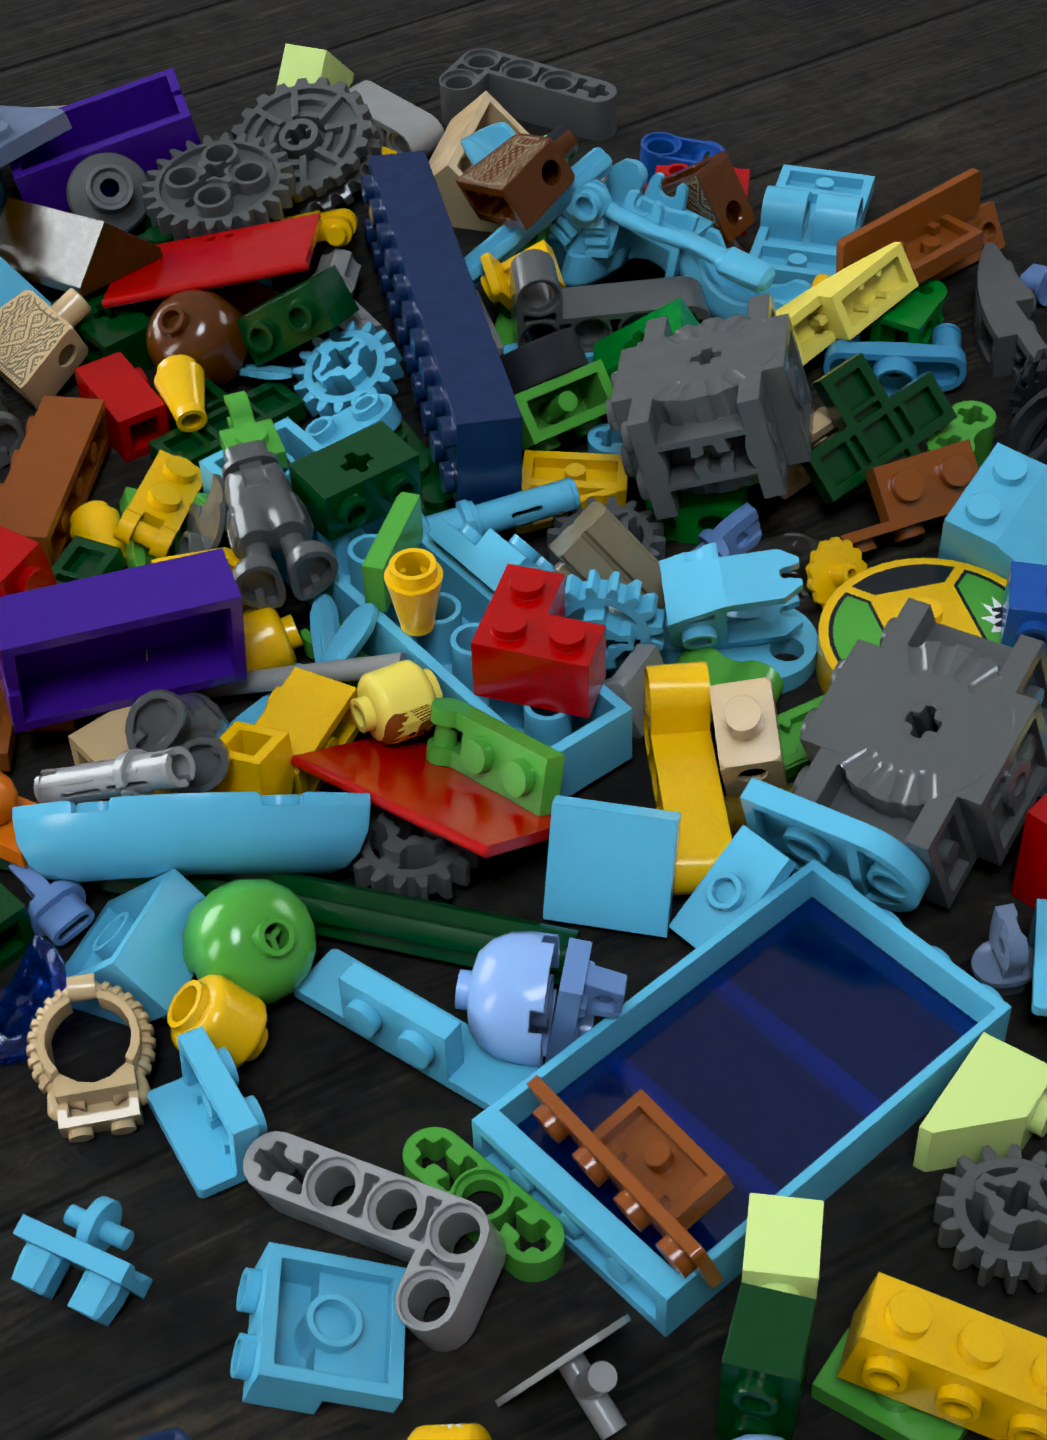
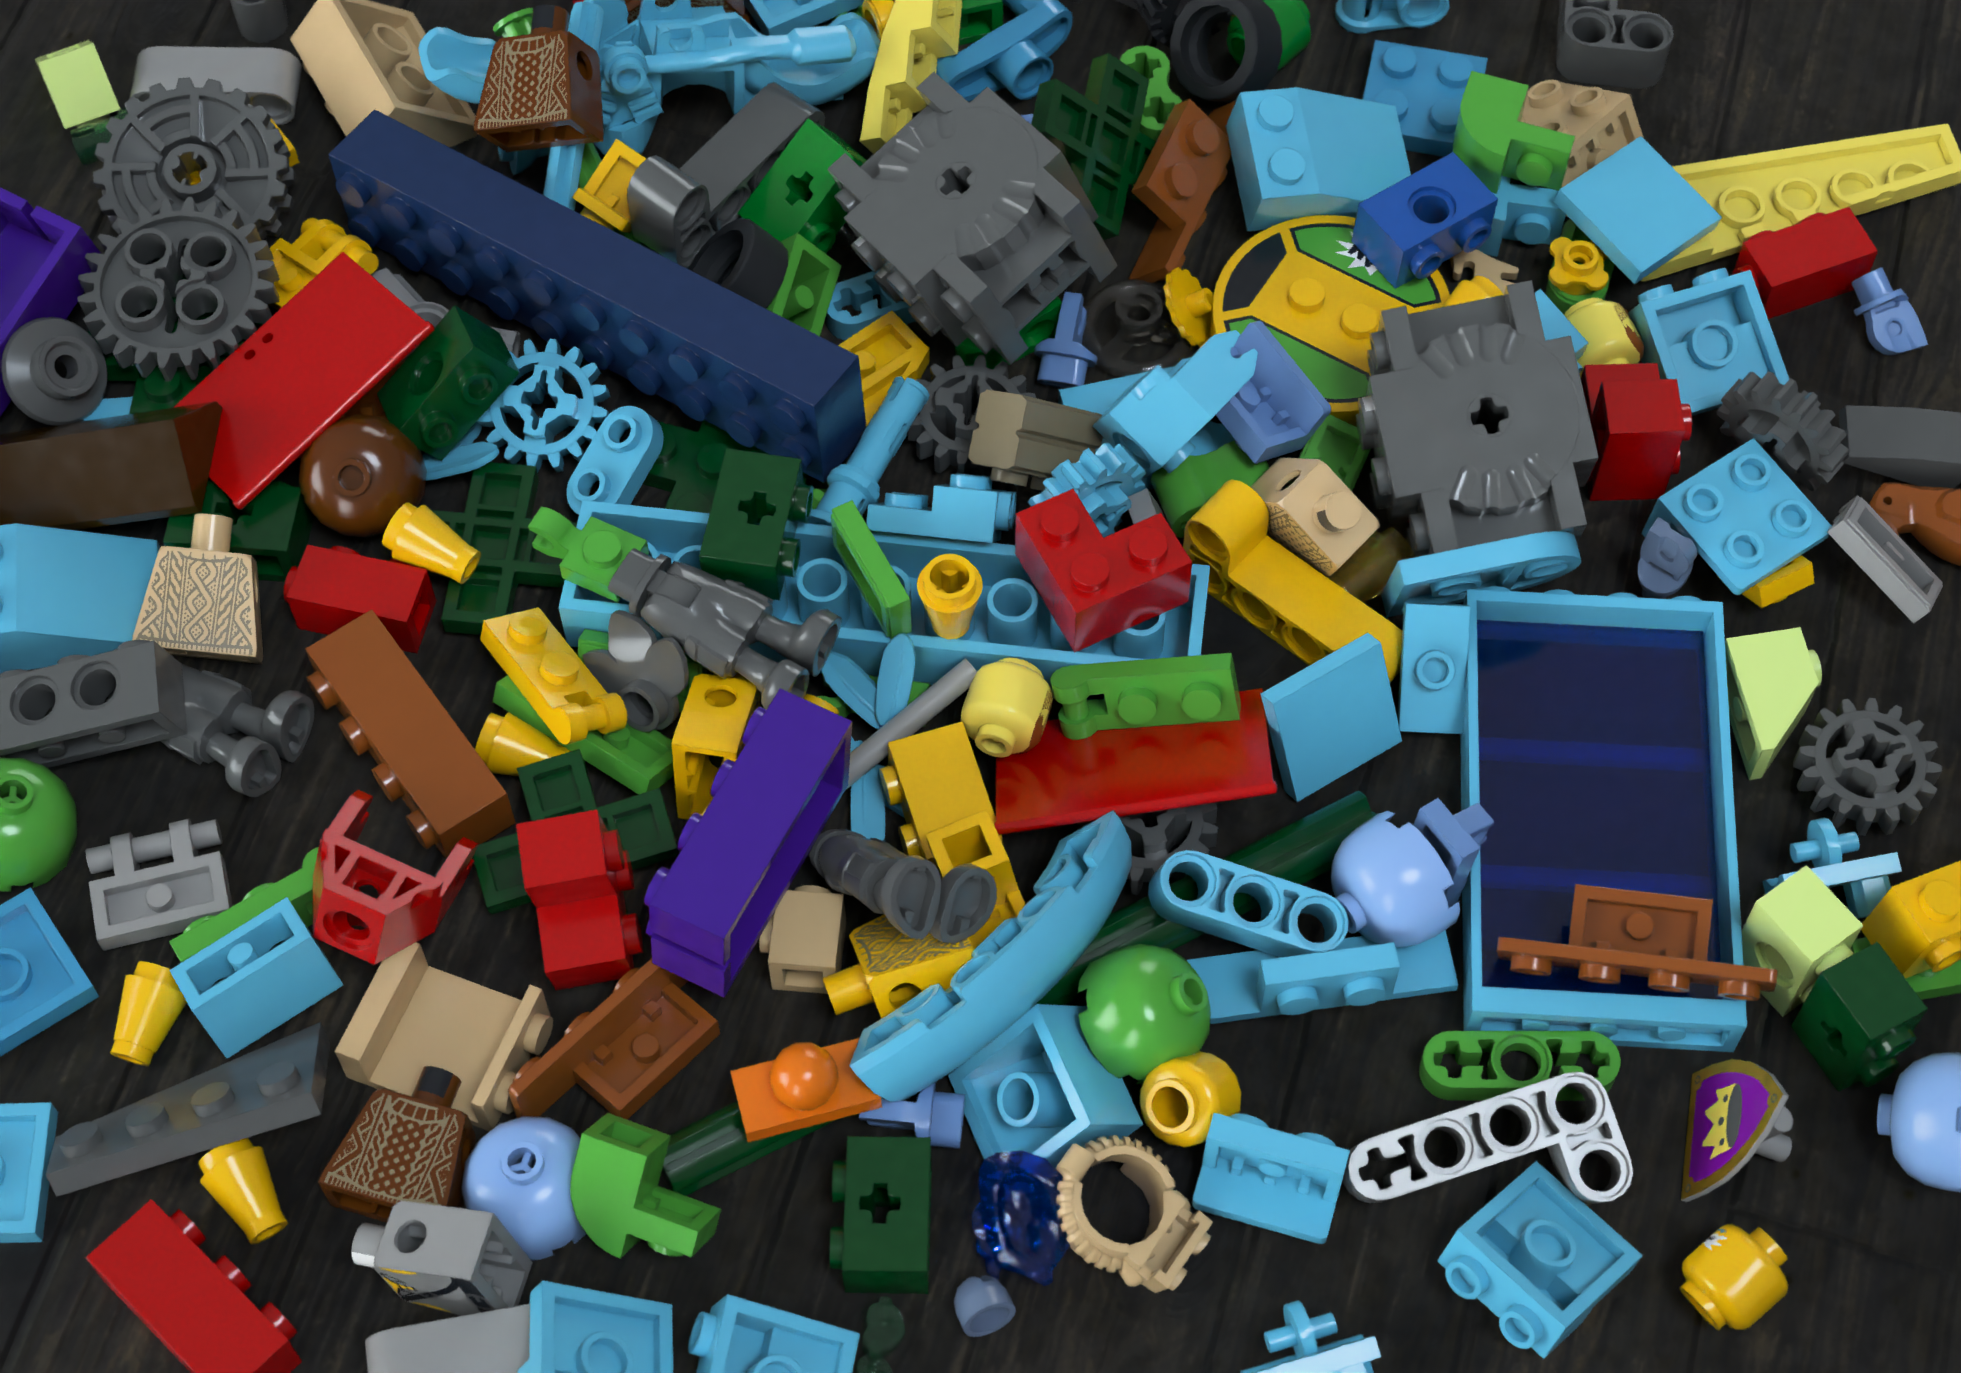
camera: 45 degrees left, 15 degrees up
light grey pin [33,746,196,804] -> none
none -> medium azure beam [1148,850,1348,957]
none -> medium blue bracket [1216,321,1331,464]
none -> medium azure hips [1762,818,1902,919]

